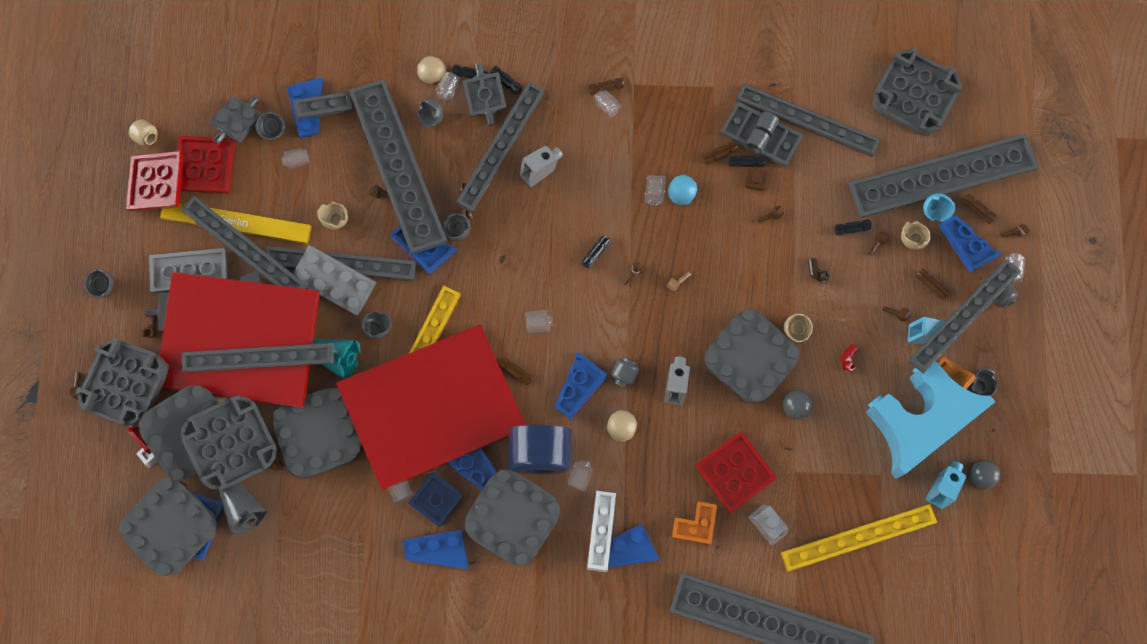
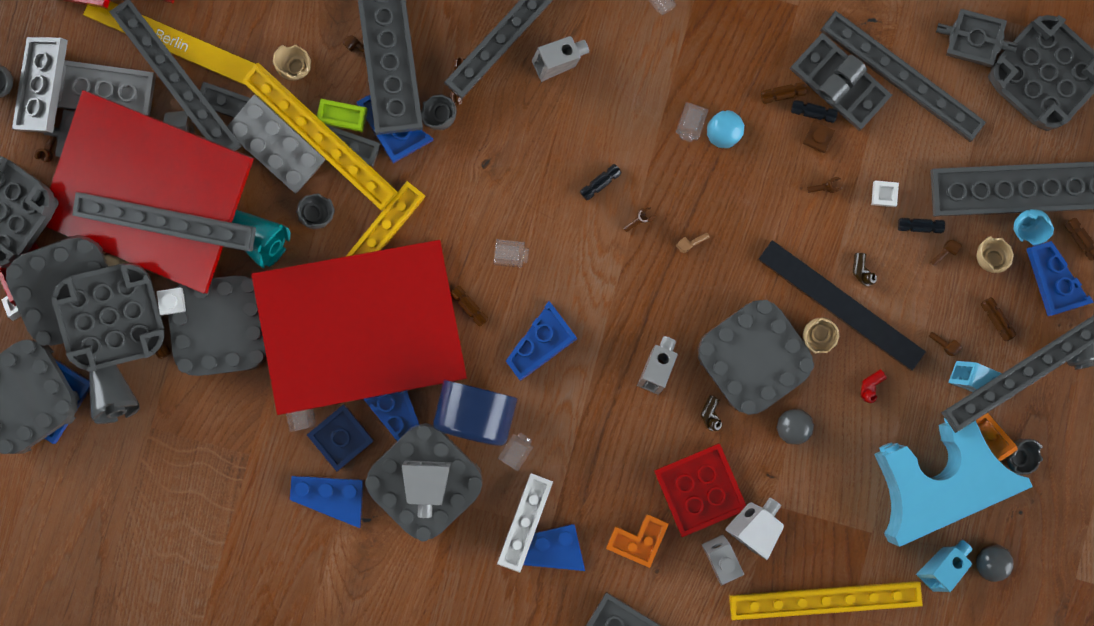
camera: 15 degrees right, 10 degrees up
tan hair [607,410,637,442] -> none
dark grey head [611,357,640,387] -> none
none -> light grey plate [12,37,68,133]
none -> white plate [157,288,186,315]
none -> yellow tile [242,63,398,211]
none -> lime tile [317,99,368,132]
none -> light grey torso [402,461,451,518]
none -> dark brown arm [701,395,722,431]
none -> torso [725,497,784,560]
none -> black tile [757,240,926,371]
none -> white plate [871,181,899,207]
none -> dark grey plate [936,9,1018,67]

